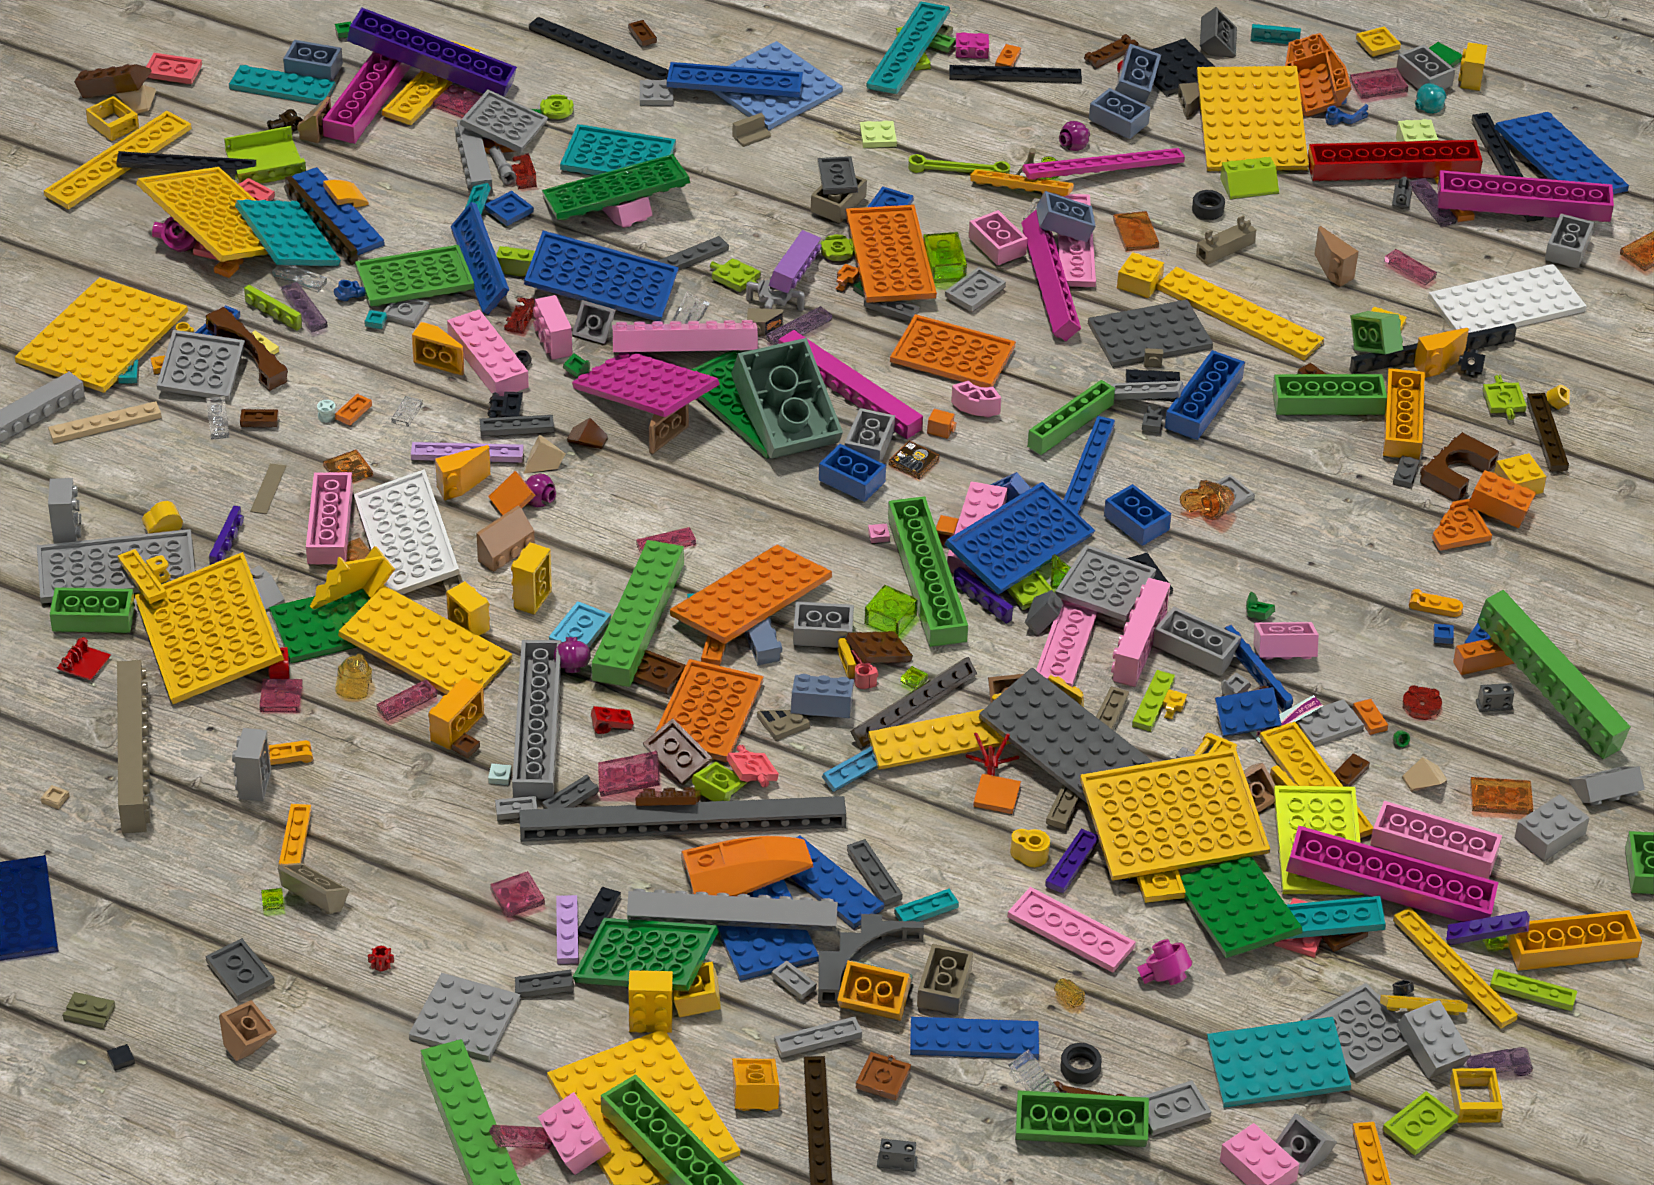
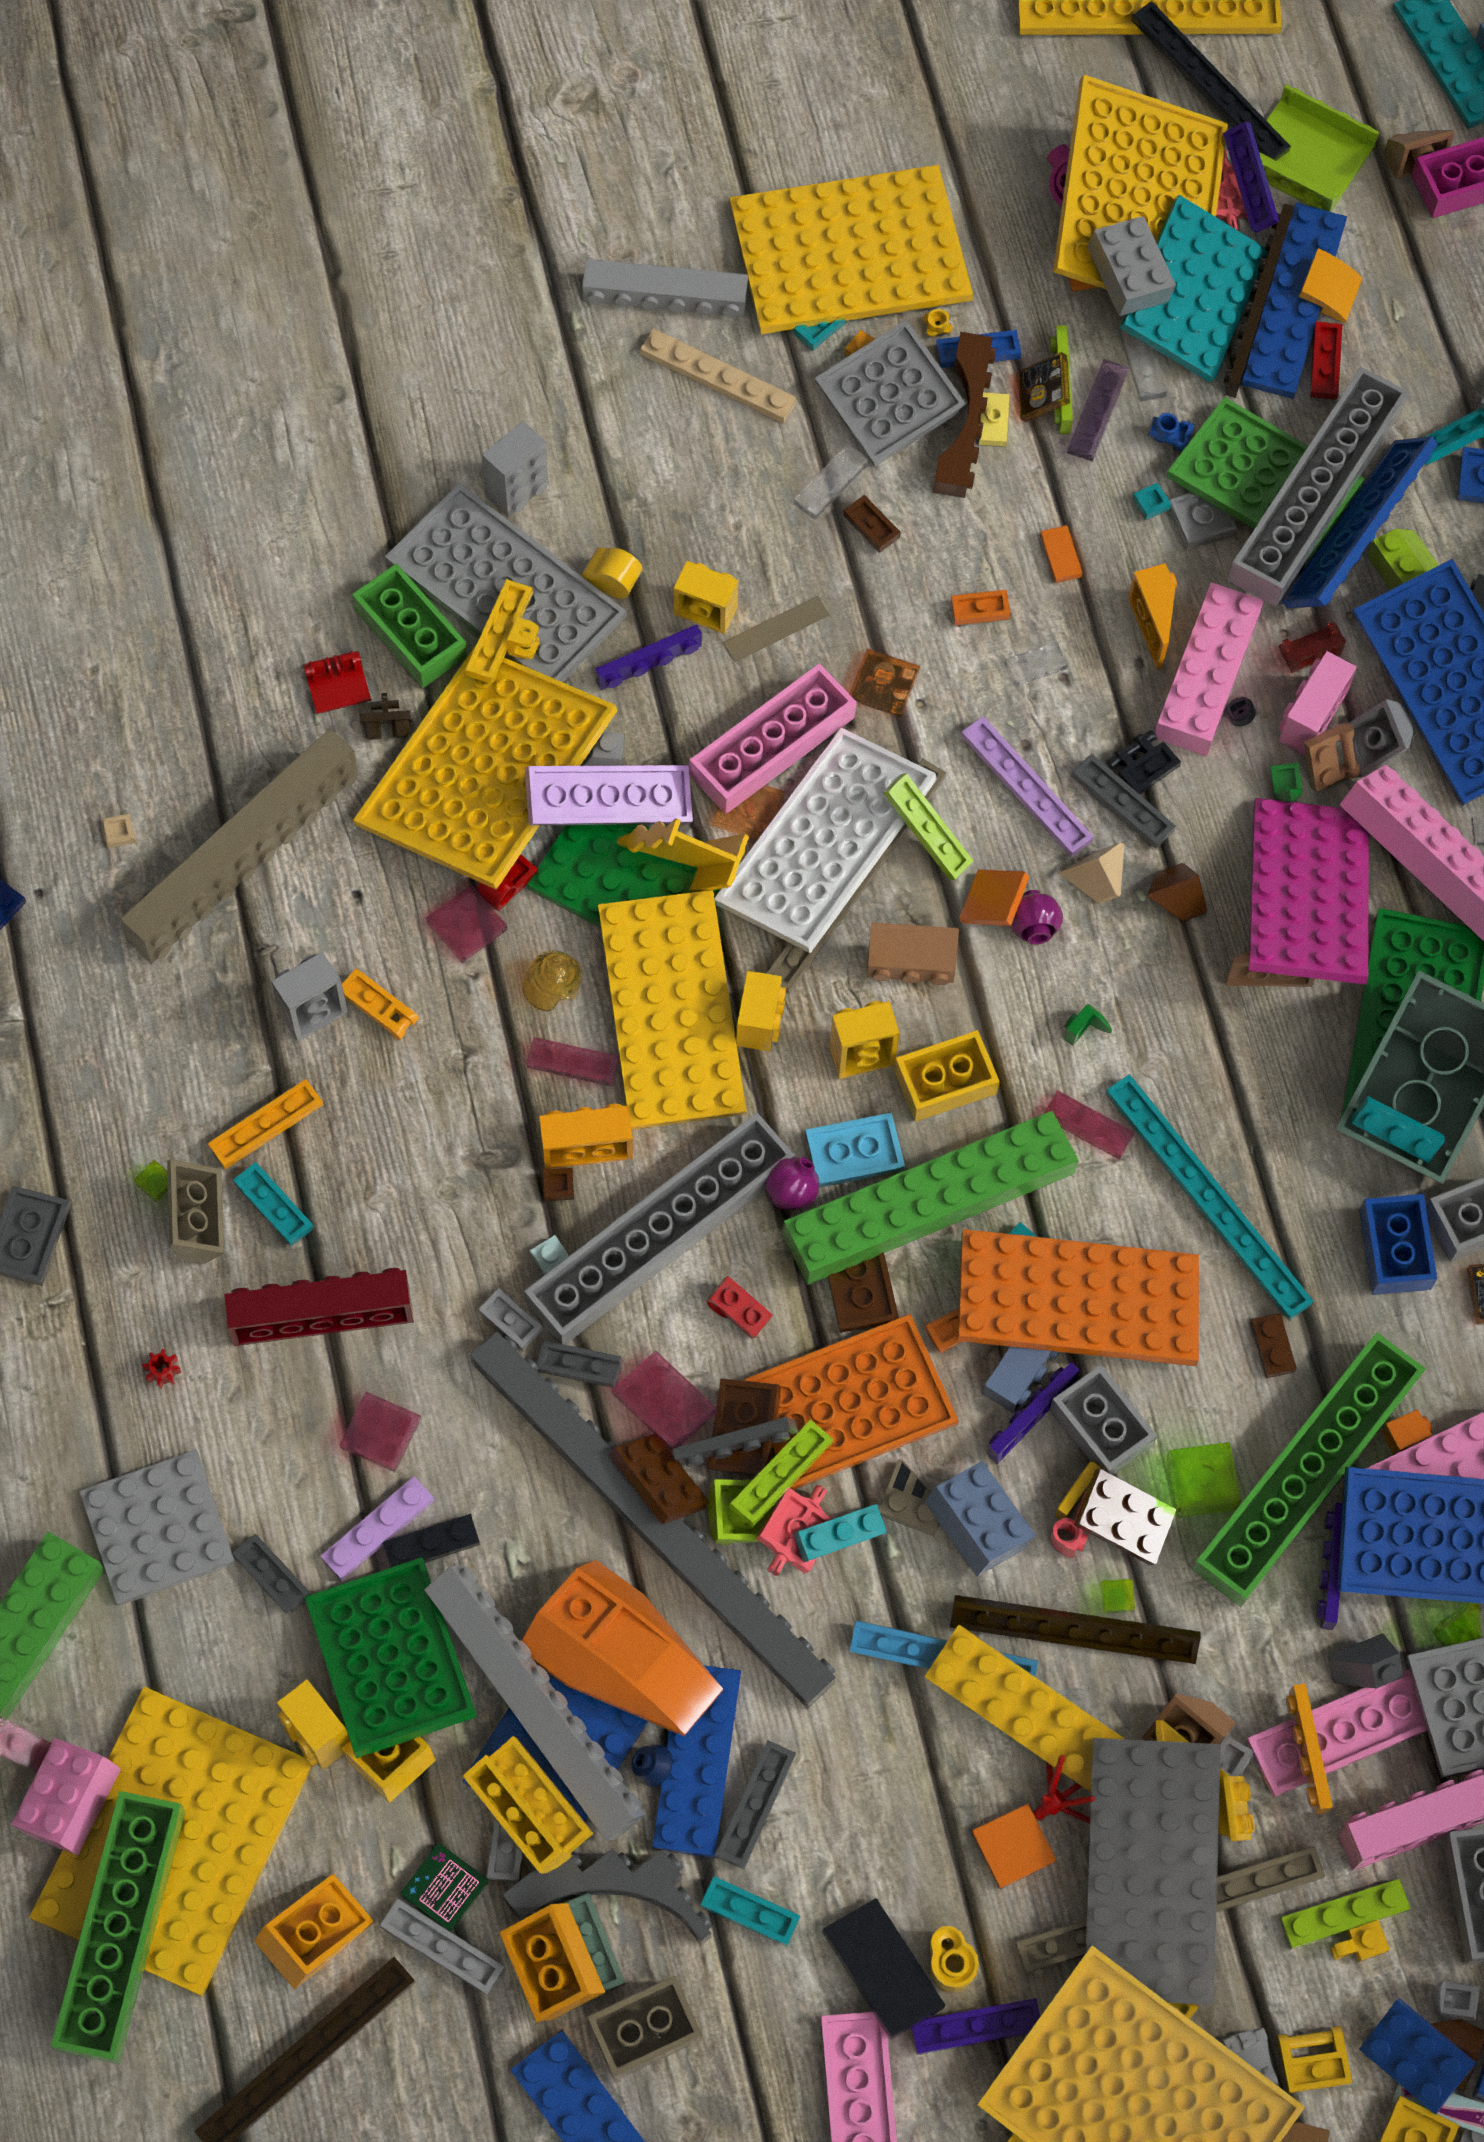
camera: 50 degrees right, 25 degrees up
dark brown connector [267,109,303,131] -> none
light aqua wheel [317,400,336,423] -> none
light orange slope [435,445,491,500] -> none
dark orange plate [855,1052,911,1101] -> none
bright pink plate [868,523,890,543] -> none
lime plate [1007,570,1055,610] -> none
none -> dark red brick [224,1268,414,1346]
none -> teal plate [233,1162,314,1247]
none -> dark brown hips [359,693,412,740]
none -> dark green tile [399,1843,489,1932]
none -> yellow brick [462,1736,593,1874]
none -> lavender plate [525,765,693,826]
none -> dark blue cone [632,1744,672,1787]
none -> yellow brick [673,561,739,634]
none -> dark grey plate [673,1417,798,1467]
none -> lime plate [729,1419,833,1527]
none -> teal plate [793,1504,887,1562]
none -> black tile [822,1898,945,2040]
none -> lime plate [882,773,973,880]
none -> yellow brick [894,1030,1000,1122]
none -> dark purple plate [989,1362,1080,1464]
none -> tile [1018,352,1070,422]
none -> orange tile [1040,525,1083,583]
none -> green plate [1064,1004,1112,1046]
none -> light grey brick [1087,216,1176,316]
none -> teal plate [1105,1074,1314,1321]
none -> dark purple plate [1223,121,1279,233]
none -> light grey brick [1227,367,1409,606]
none -> reddish brown plate [1250,1313,1297,1379]
none -> light orange plate [1286,1683,1333,1815]
none -> medium nougat plate [1304,723,1360,792]
none -> red plate [1310,321,1343,400]
none -> teal plate [1352,1096,1445,1163]

